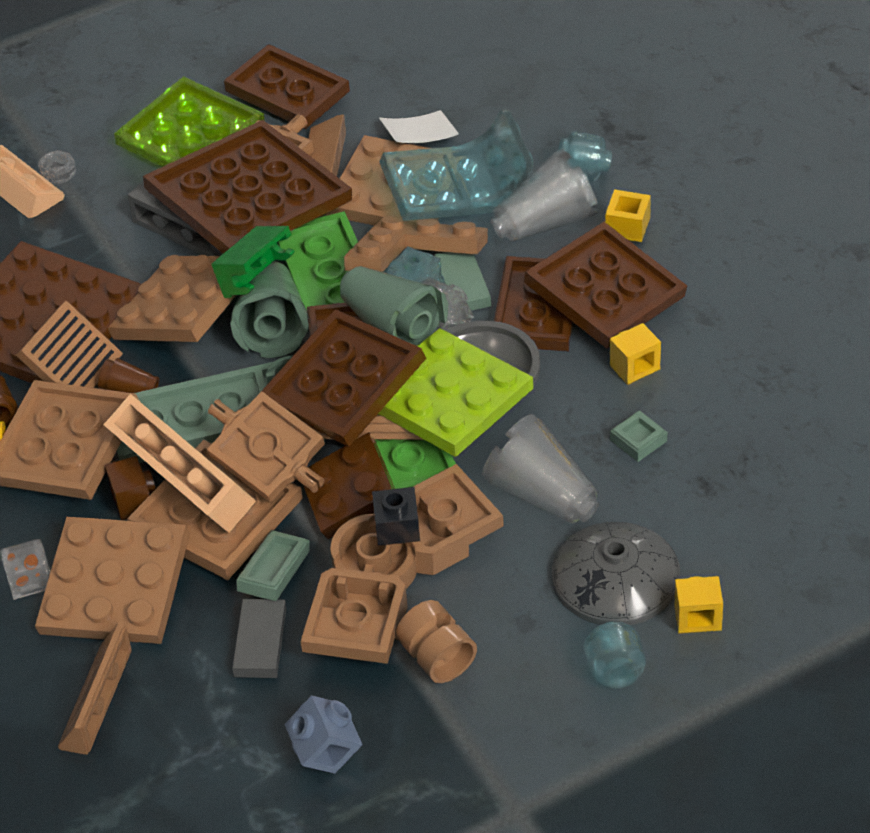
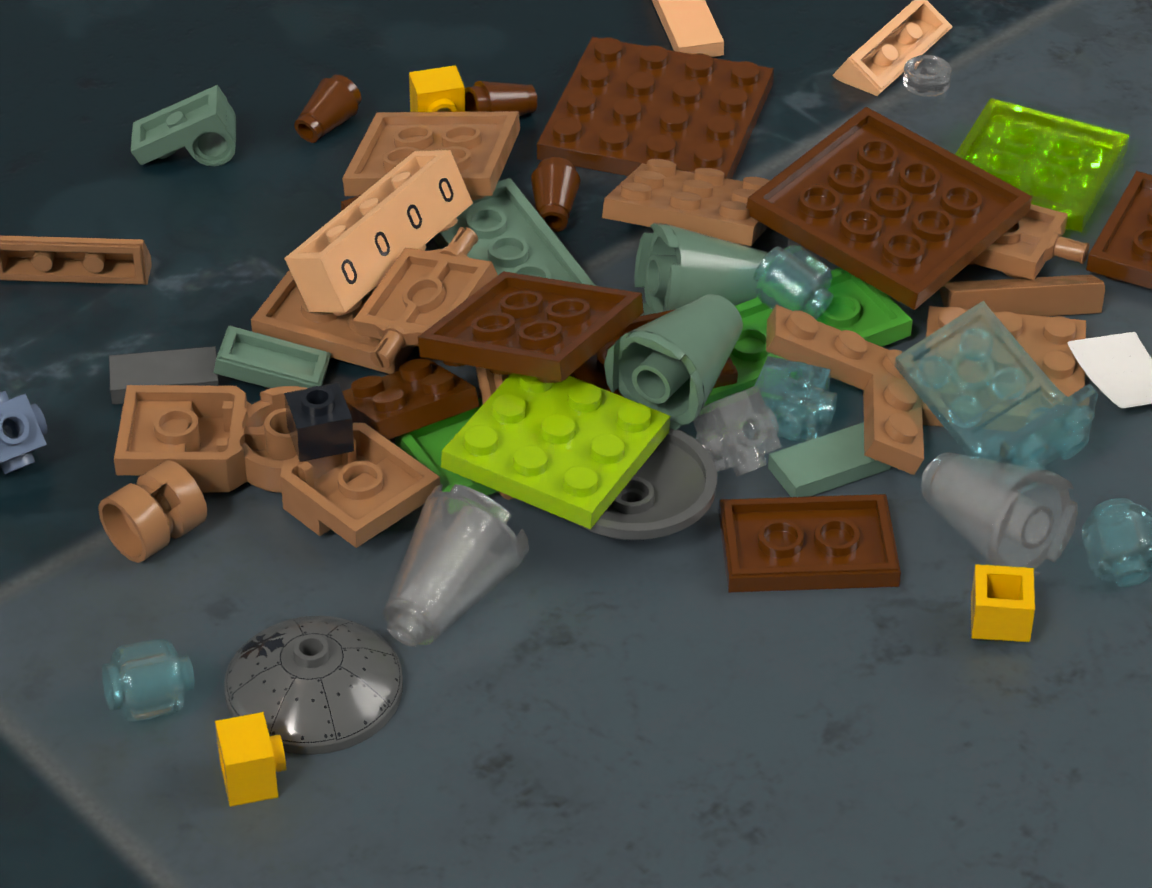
camera: 75 degrees right, 5 degrees down
clear slope [0,539,50,600] -> none
medium nougat tile [16,300,123,388] -> none
medium nougat plate [35,517,190,644] -> none
green hinge [211,226,295,298] -> none
reddish brown plate [523,222,688,349] -> none
yellow plate [610,323,661,385] -> none
sand green tile [610,410,668,462] -> none
none -> clear light blue head [753,245,834,319]

